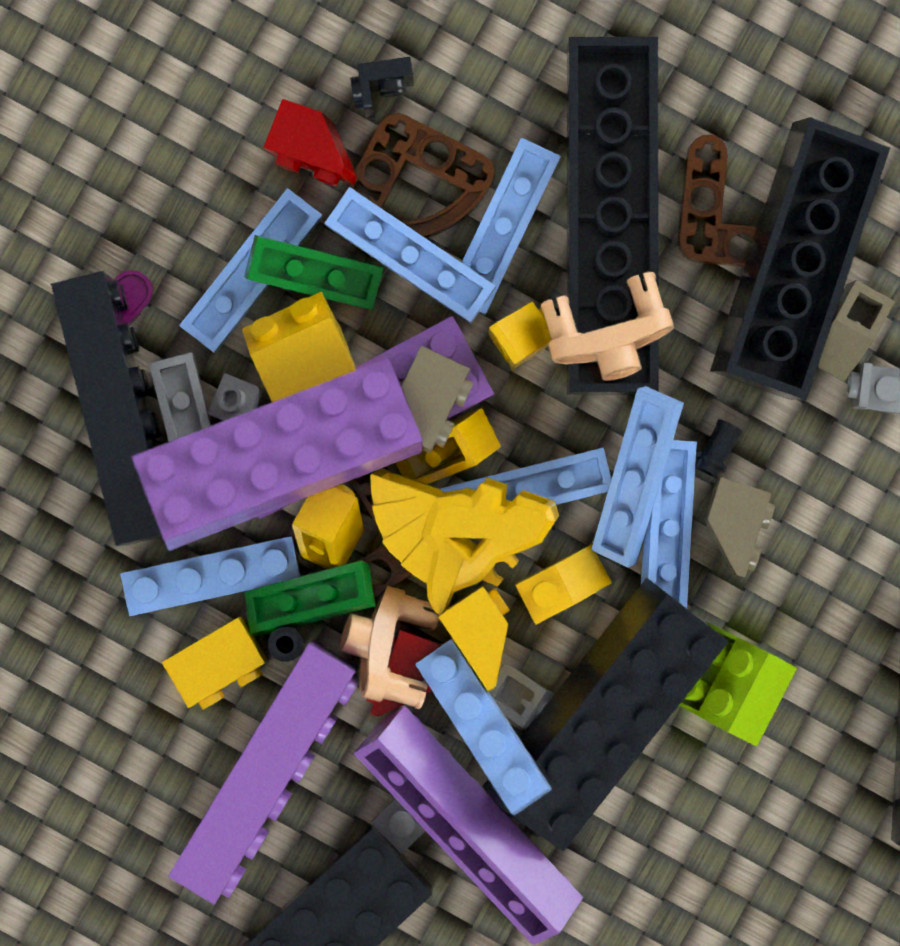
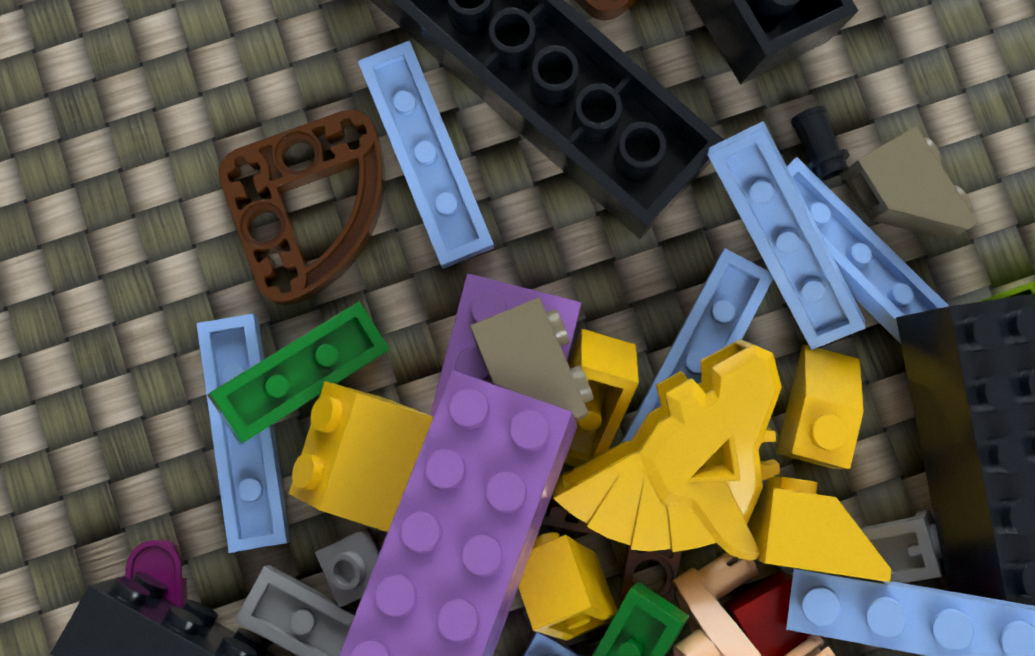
camera: 55 degrees left, 5 degrees down
red slope [263,99,357,187] -> none
light blue plate [324,187,496,324] -> none
black bracket [350,56,414,119] -> none
yellow slope [488,302,551,371] -> none
light nougat connector [540,272,674,380] -> none

